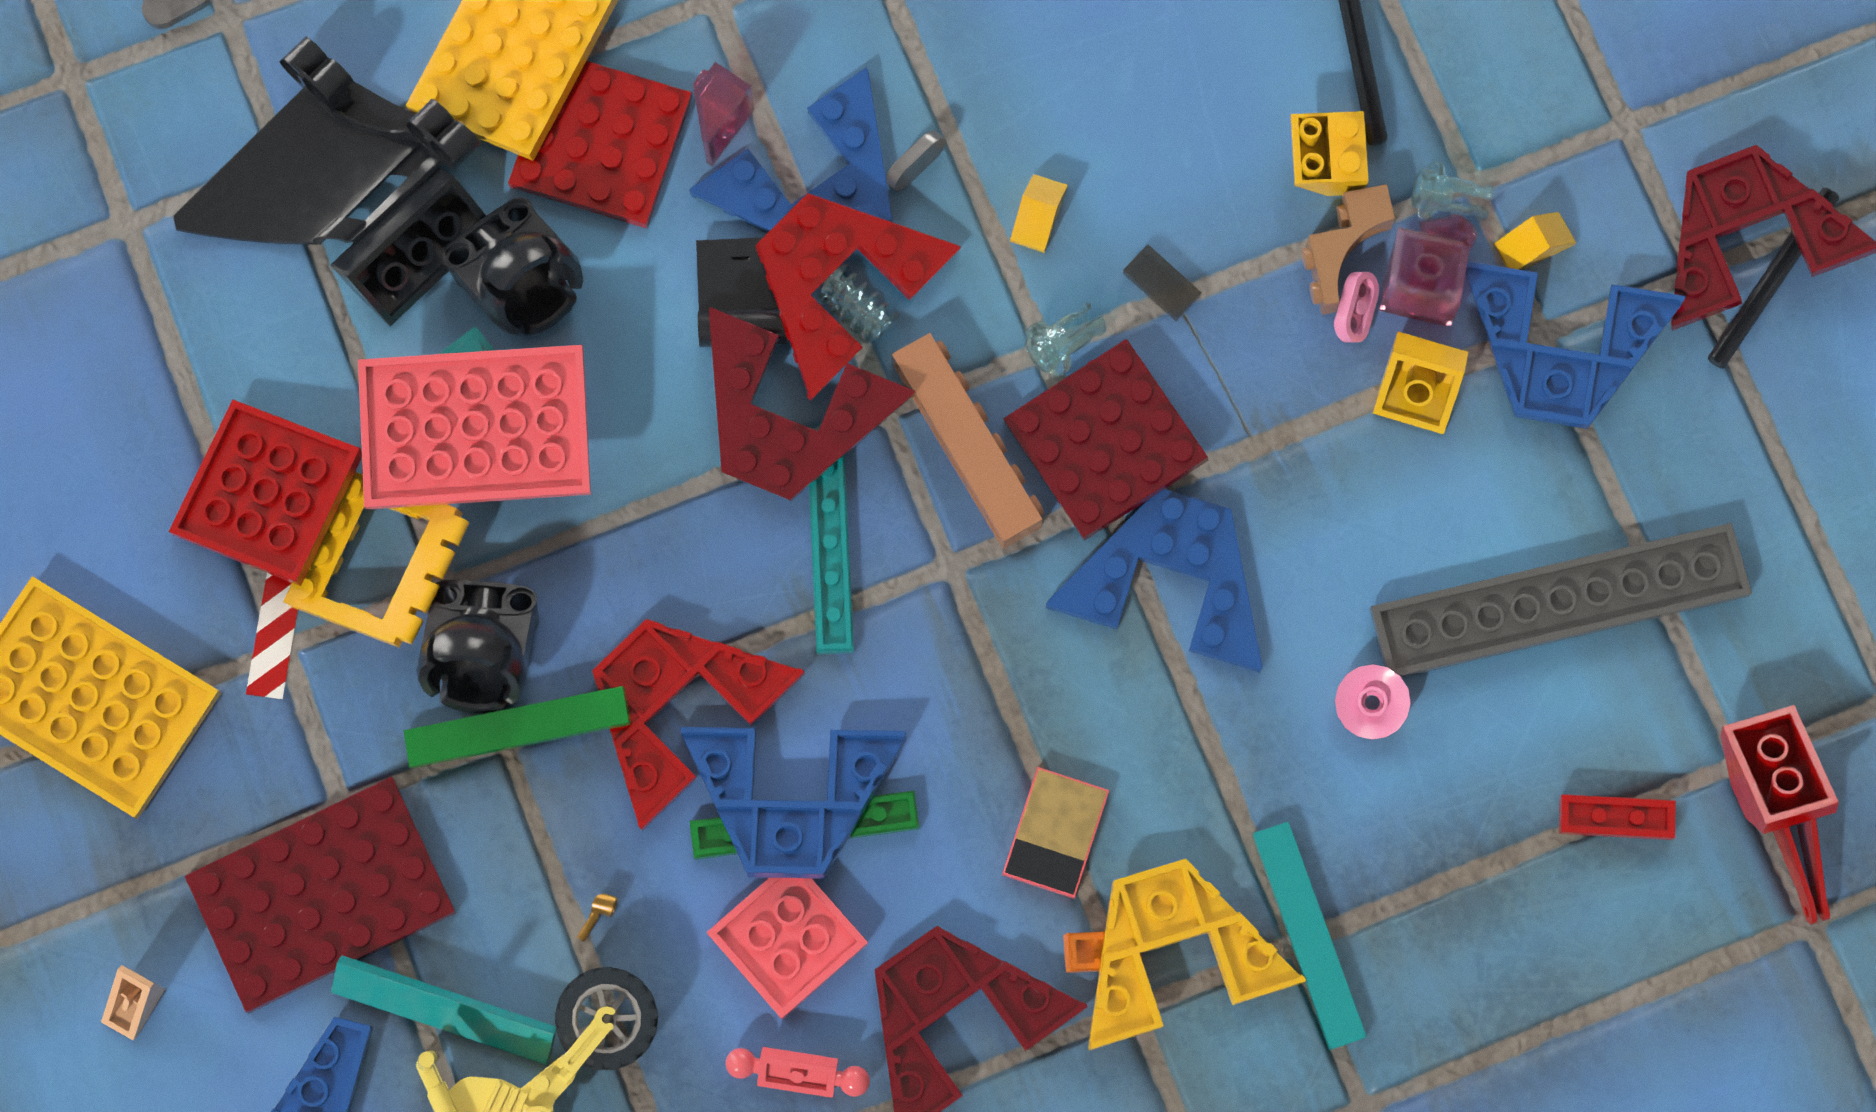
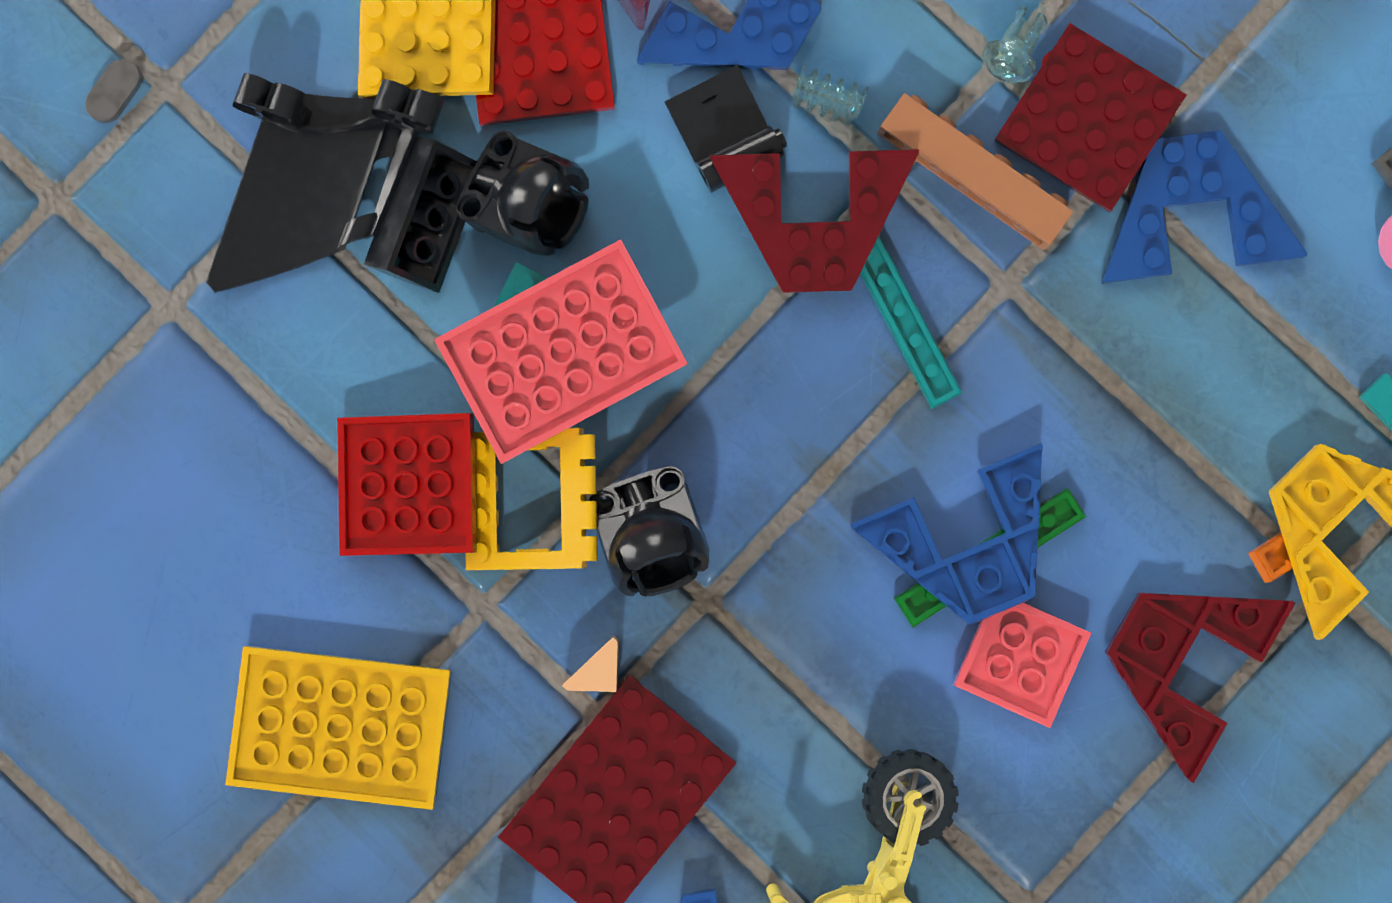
camera: 30 degrees left, 10 degrees up
sticker [246,573,298,699] -> none
teal tile [331,955,557,1065] -> none
green tile [403,686,631,769] -> none
pearl gold hand [577,893,618,942] -> none
red wing [592,619,805,831] -> none
coral plate [725,1047,870,1098] -> none
red wing [755,193,961,400] -> none
pearl gold tile [1002,767,1109,899] -> none
none -> light nougat slope [562,636,619,692]

